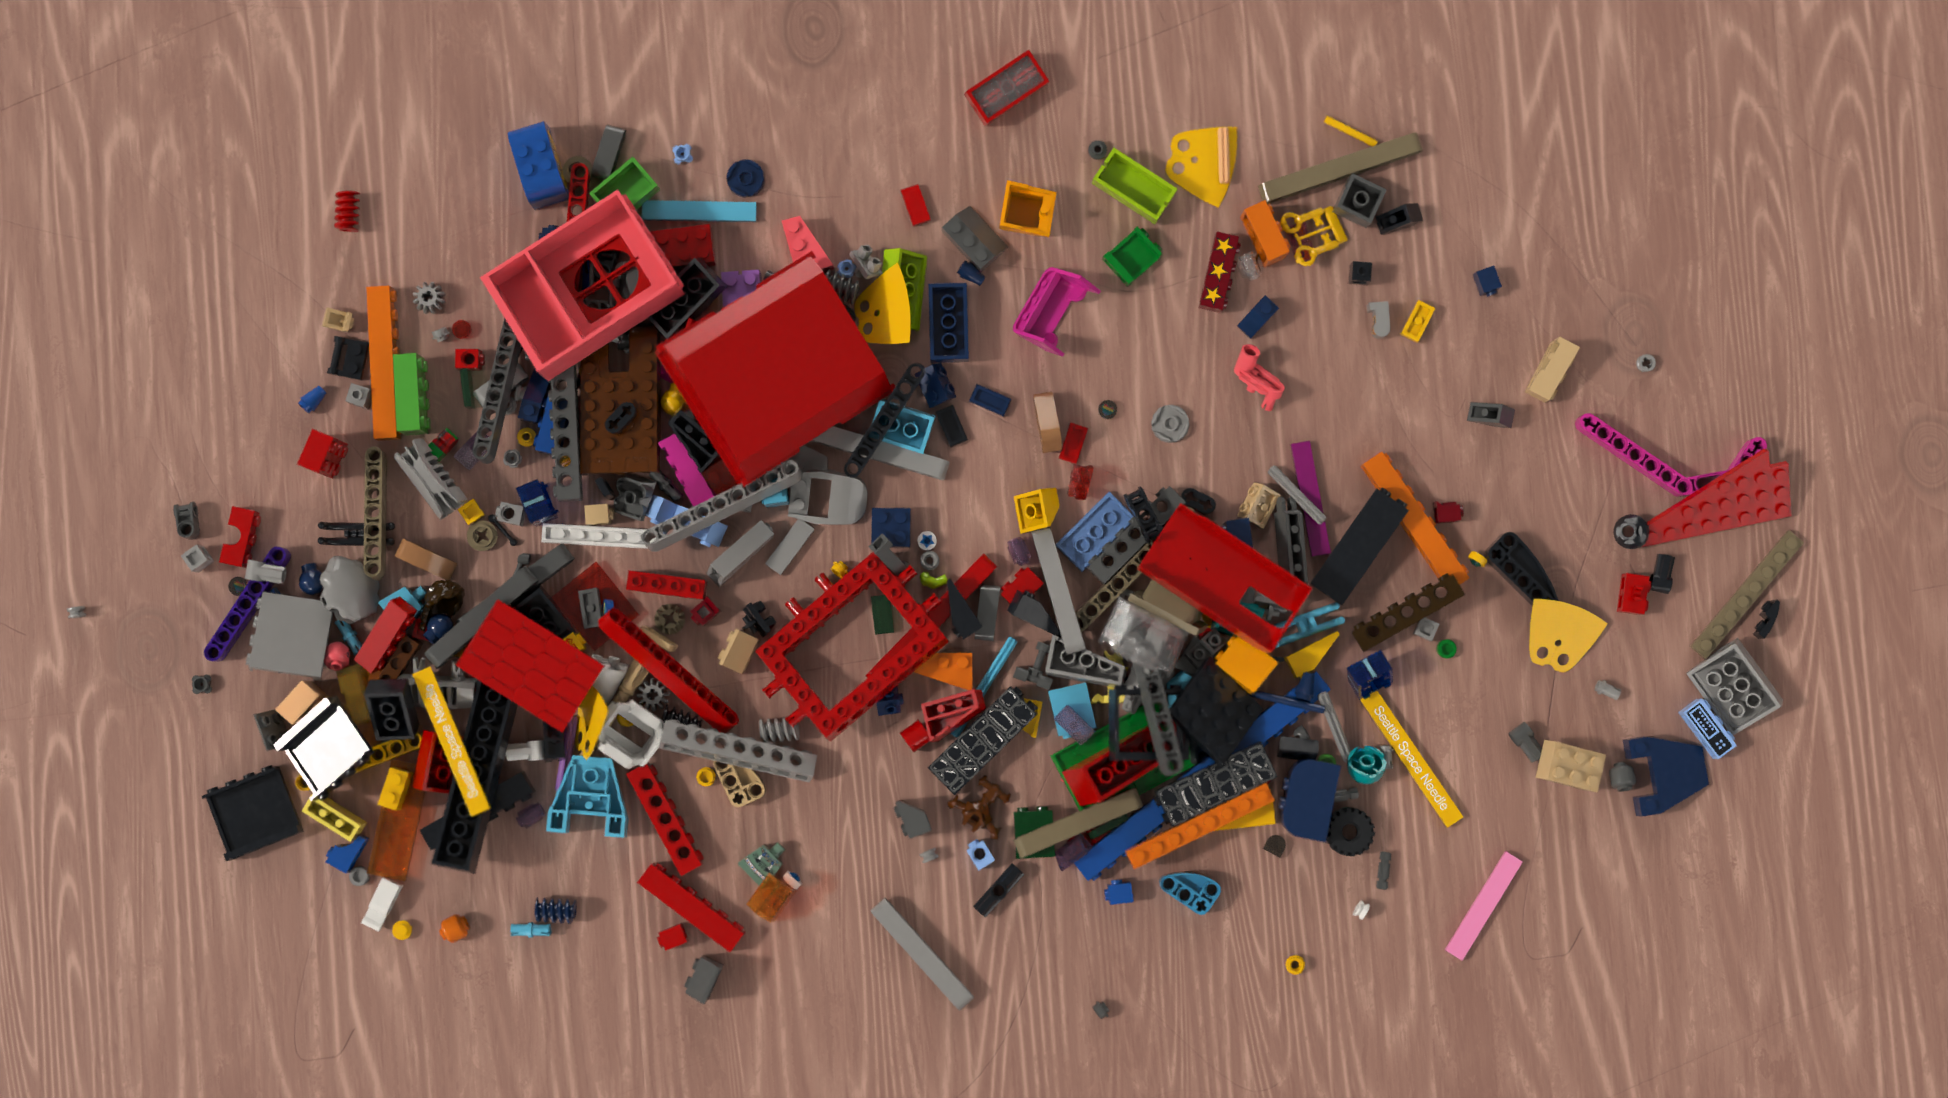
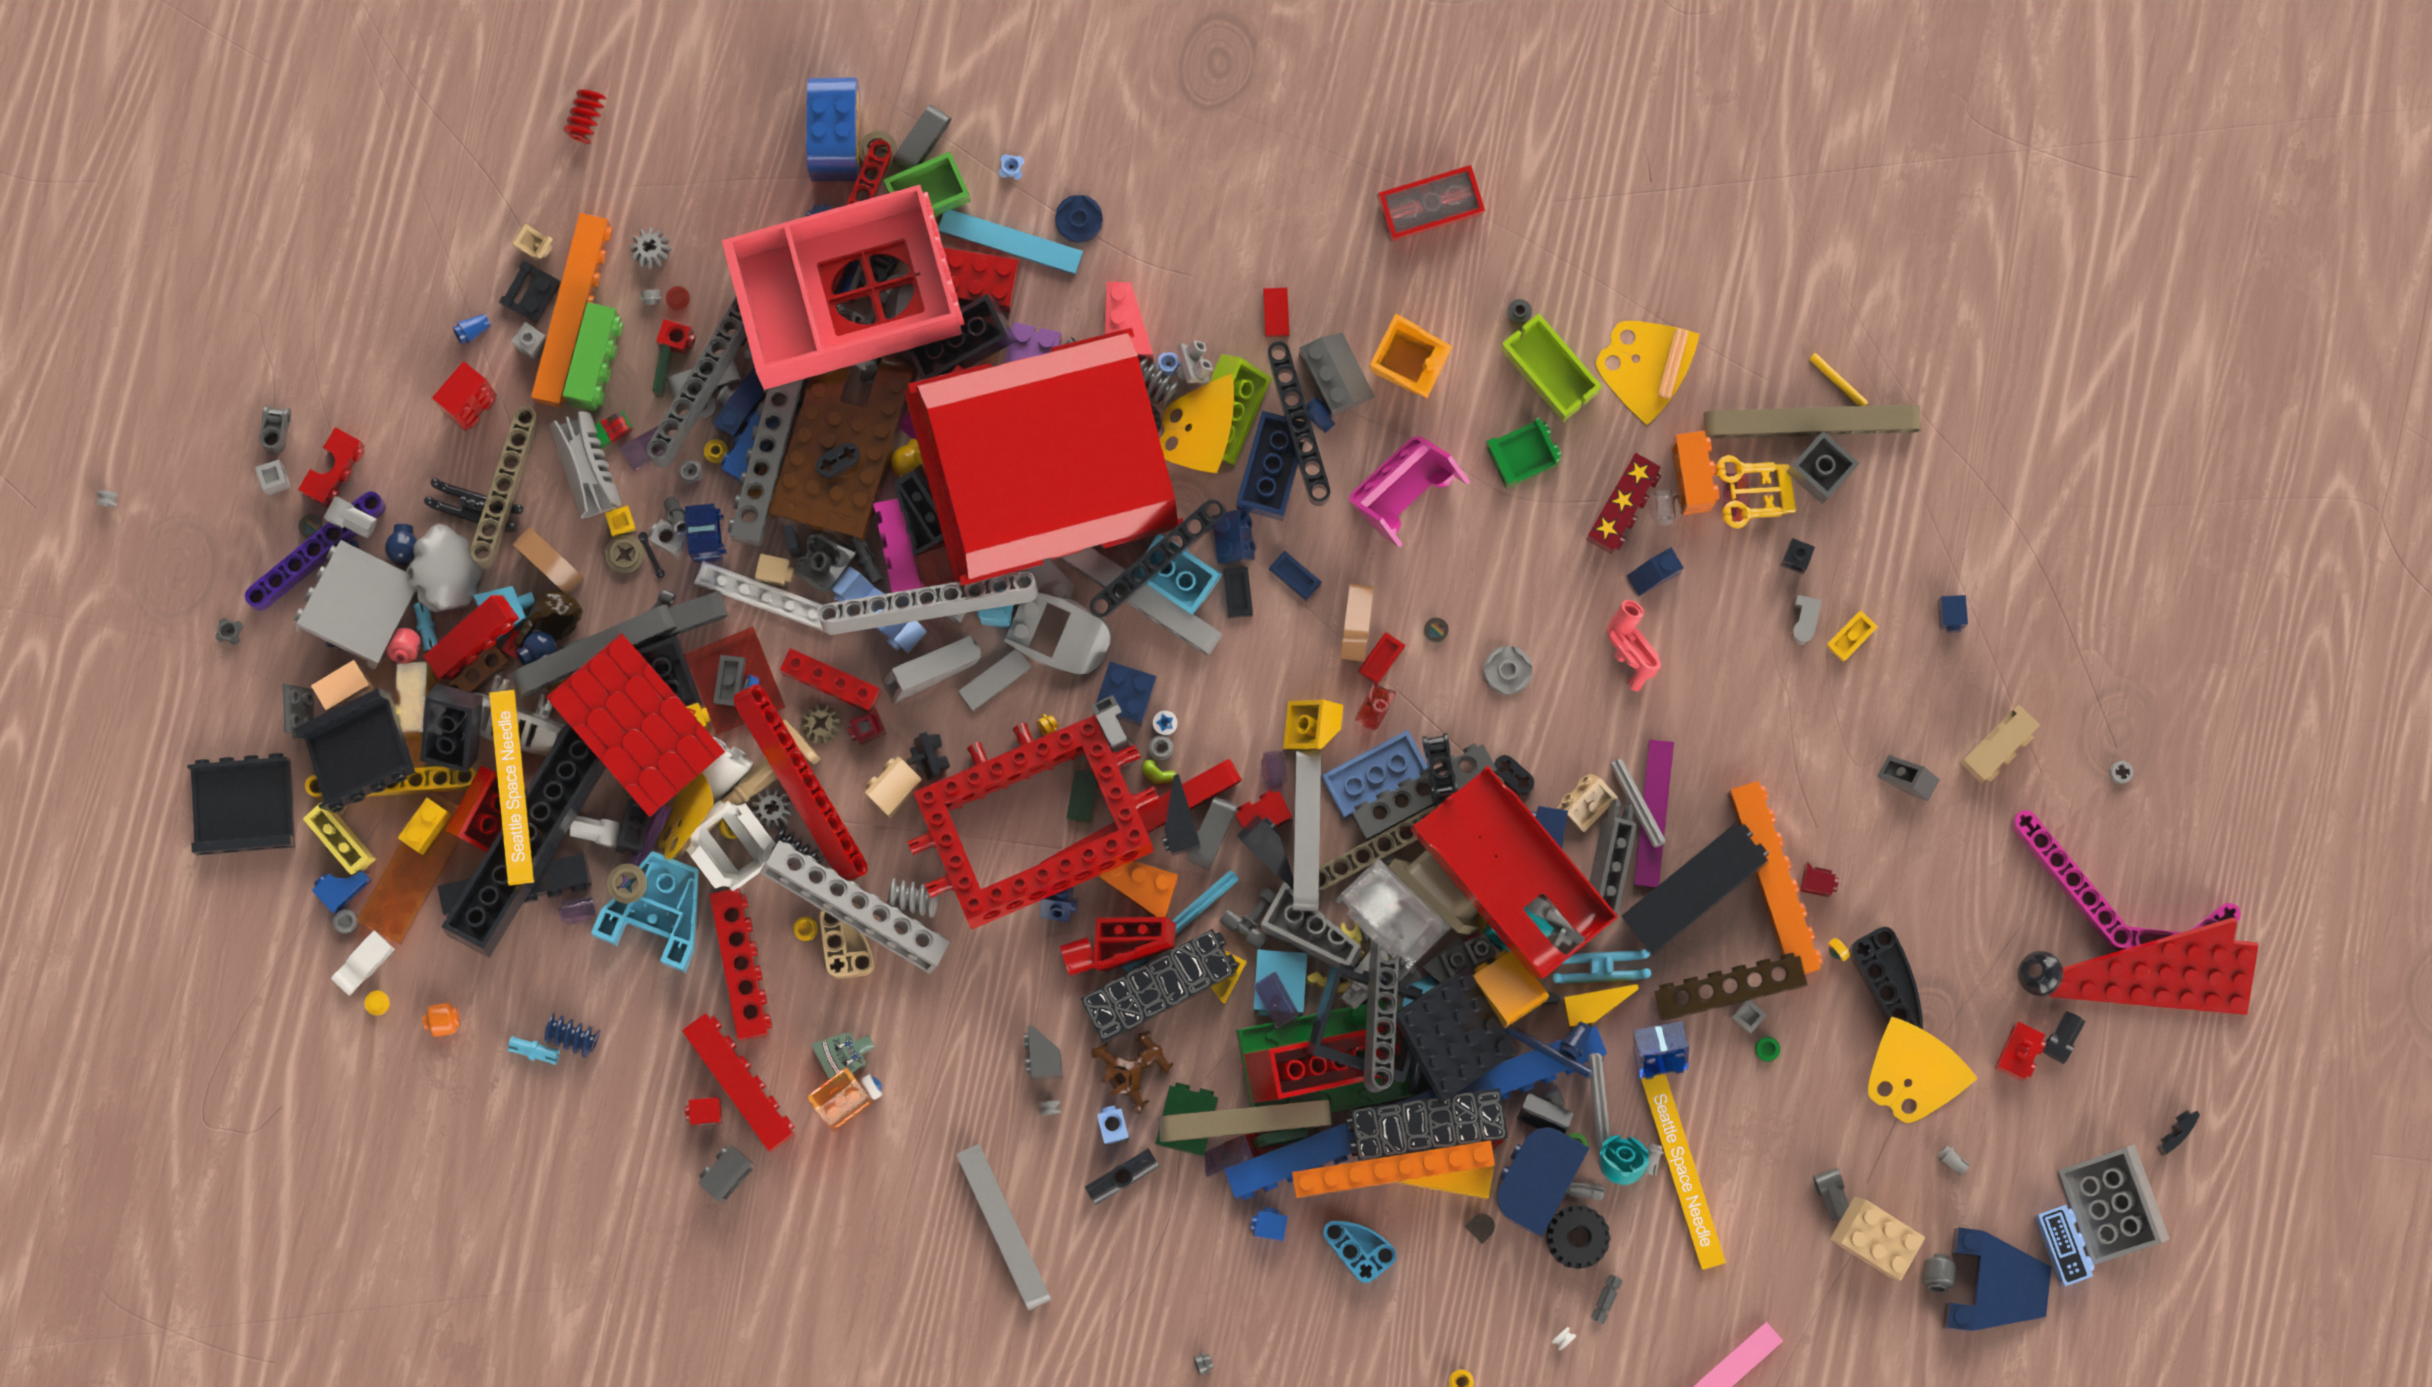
camera: 20 degrees right, 5 degrees down
black slope [1375,203,1423,235] -> none
dark tan plate [1690,530,1804,659] -> none
none -> dark tan gear [607,864,648,904]
none -> dark grey pin [664,497,689,535]
none -> black beam [1267,341,1330,506]

